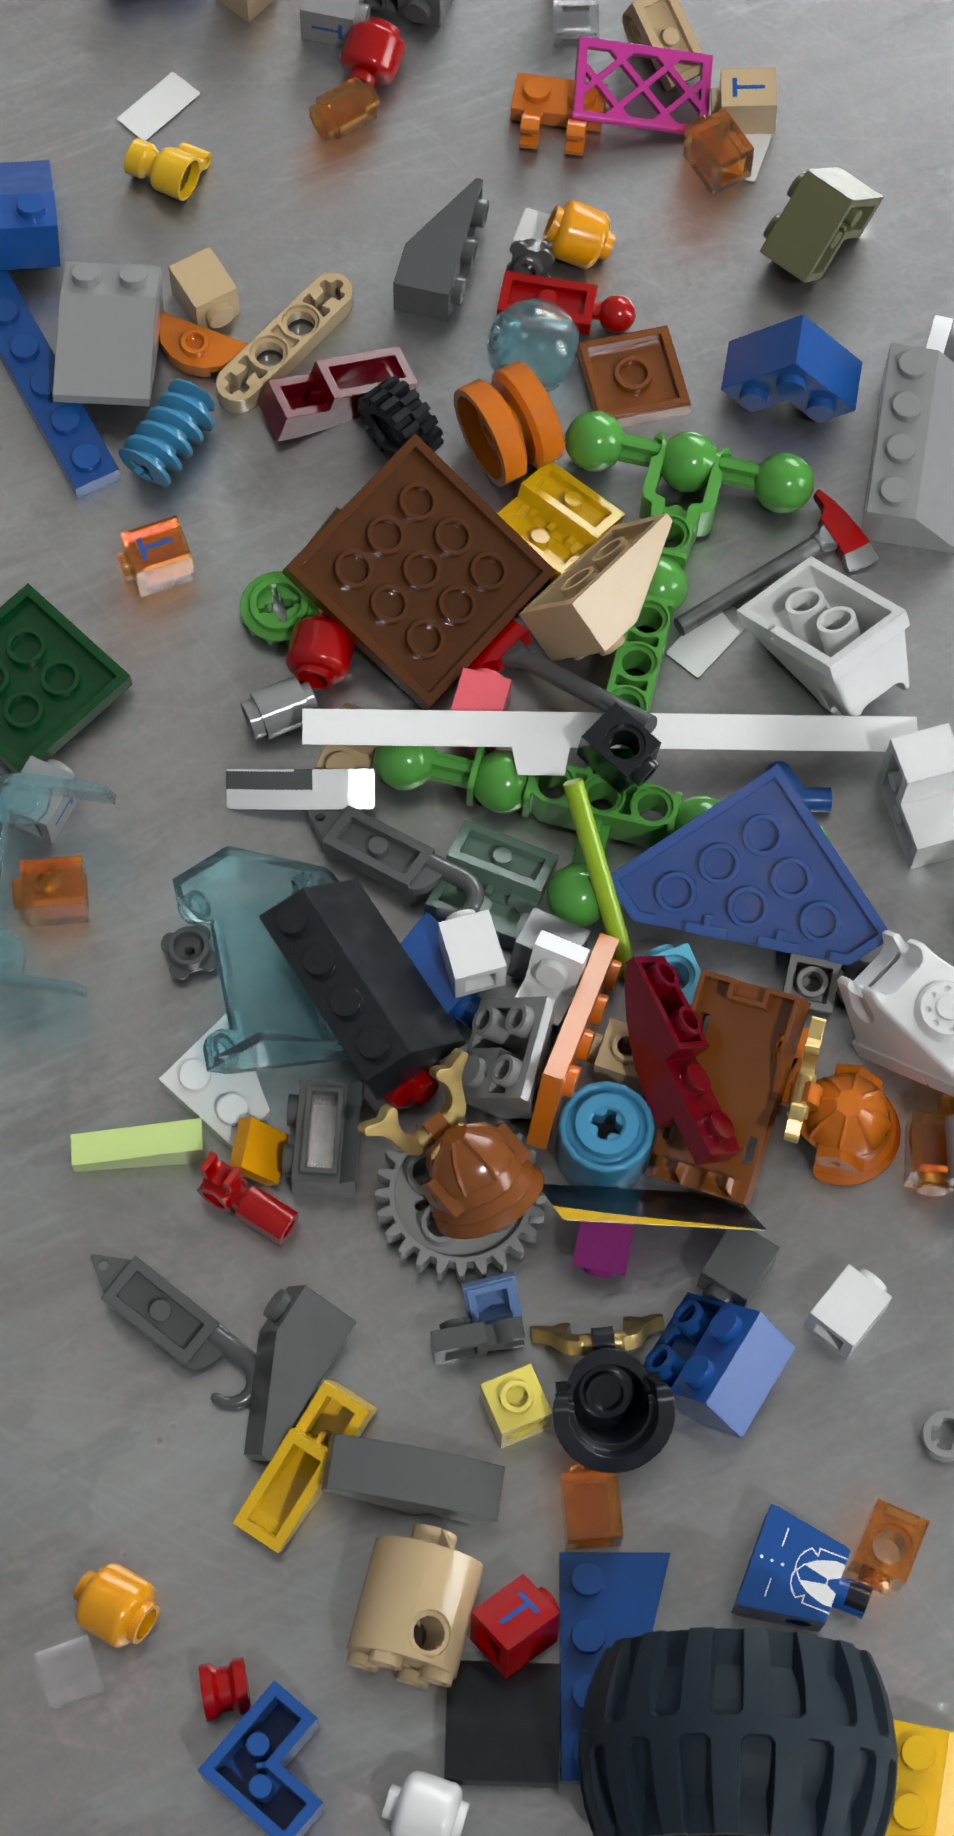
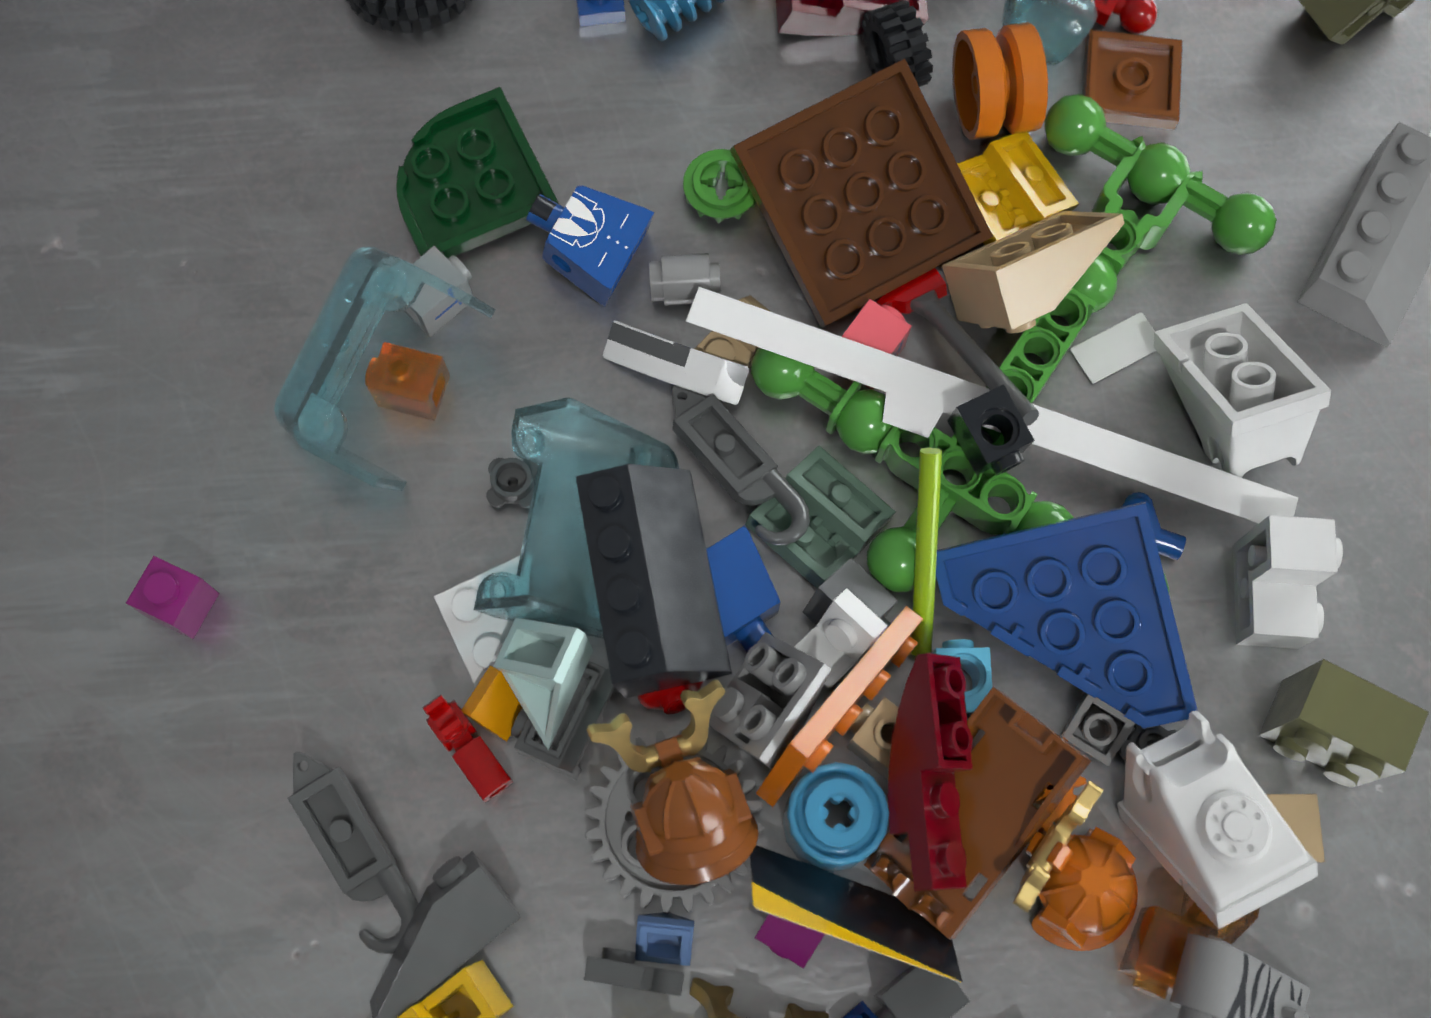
camera: 20 degrees right, 5 degrees up
yellowish green piece [70,1118,205,1172] -> none
clear orange brick [116,515,196,597] -> none
red head [285,612,355,690] -> none
white brick [438,909,507,998] -> none
flat silver piece [673,489,879,636] -> none
blue brick [721,314,862,423] -> none
none -> light aqua slope [493,618,593,751]
none -> blue torso [526,186,654,307]

